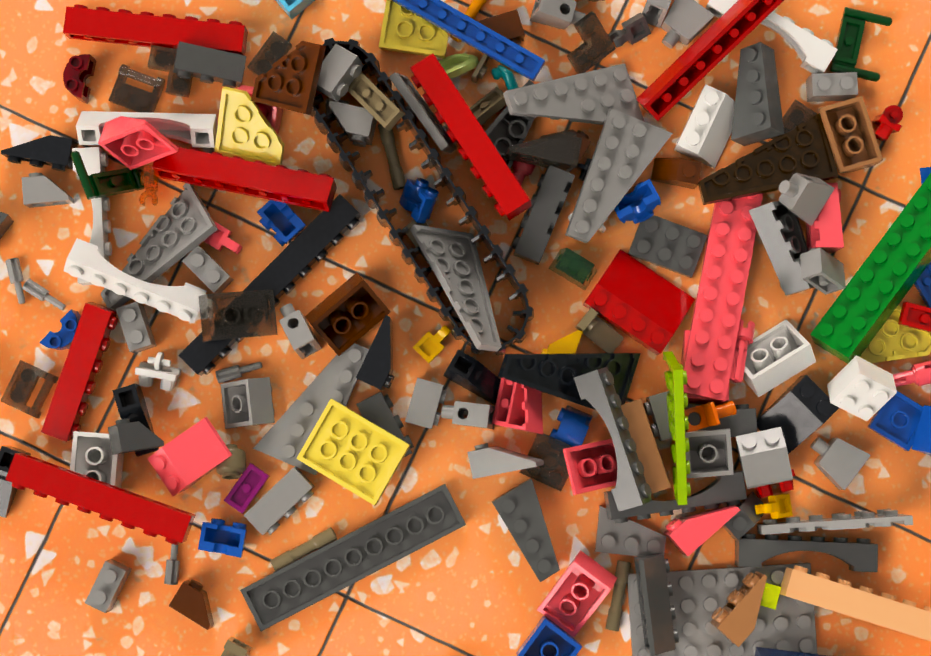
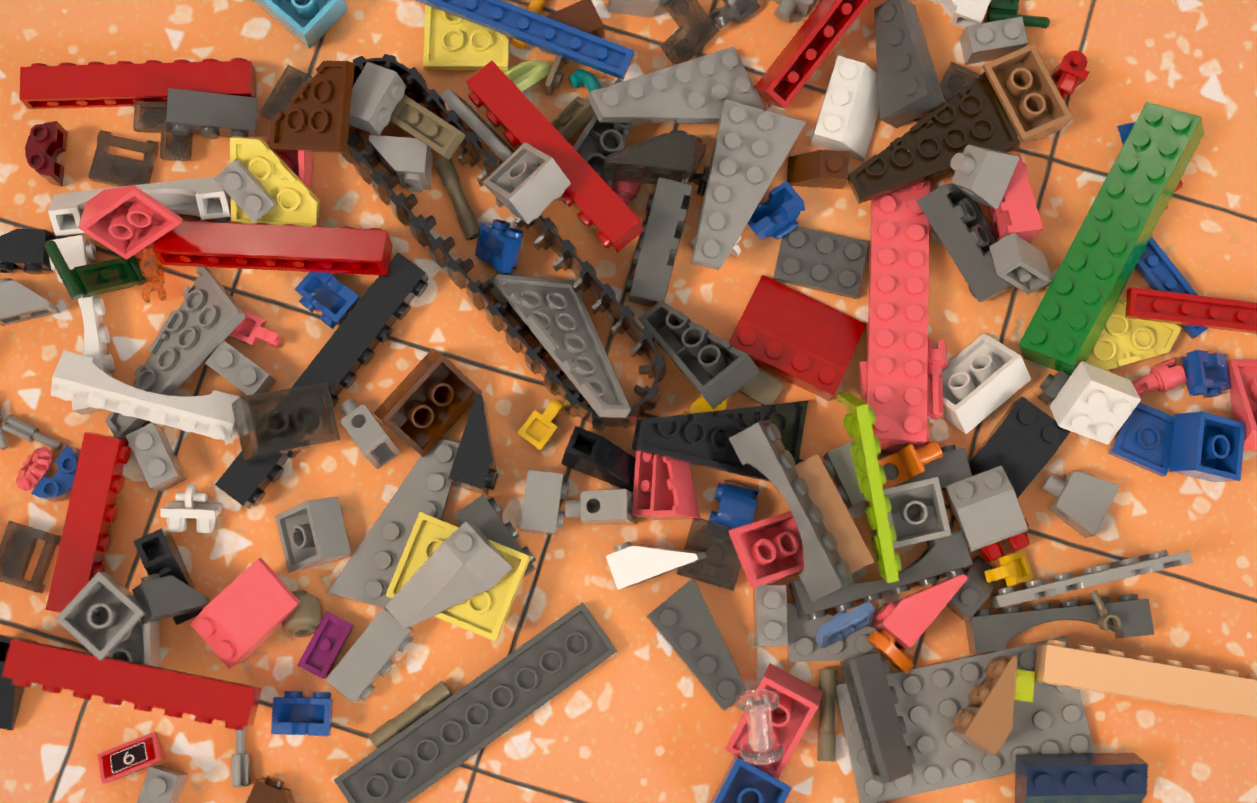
camera: 15 degrees left, 5 degrees down
light grey axle [215,362,263,384] -> none
clear green torso [549,248,597,291] -> none
none -> coral gear [16,447,52,491]
none -> light grey slope [55,572,145,661]
none -> slope [97,731,166,784]
none -> light grey plate [214,158,278,223]
none -> light grey wedge [385,521,514,629]
none -> light grey slope [482,142,571,224]
none -> dark grey wedge [638,300,760,409]
none -> clear piece [736,690,784,765]
none -> light grey brick [753,585,788,647]
none -> medium blue plate [816,601,875,649]
none -> orange plate [866,629,915,675]
none -> dark grey plate [1037,370,1070,405]
none -> dark tan hand [1090,590,1121,632]

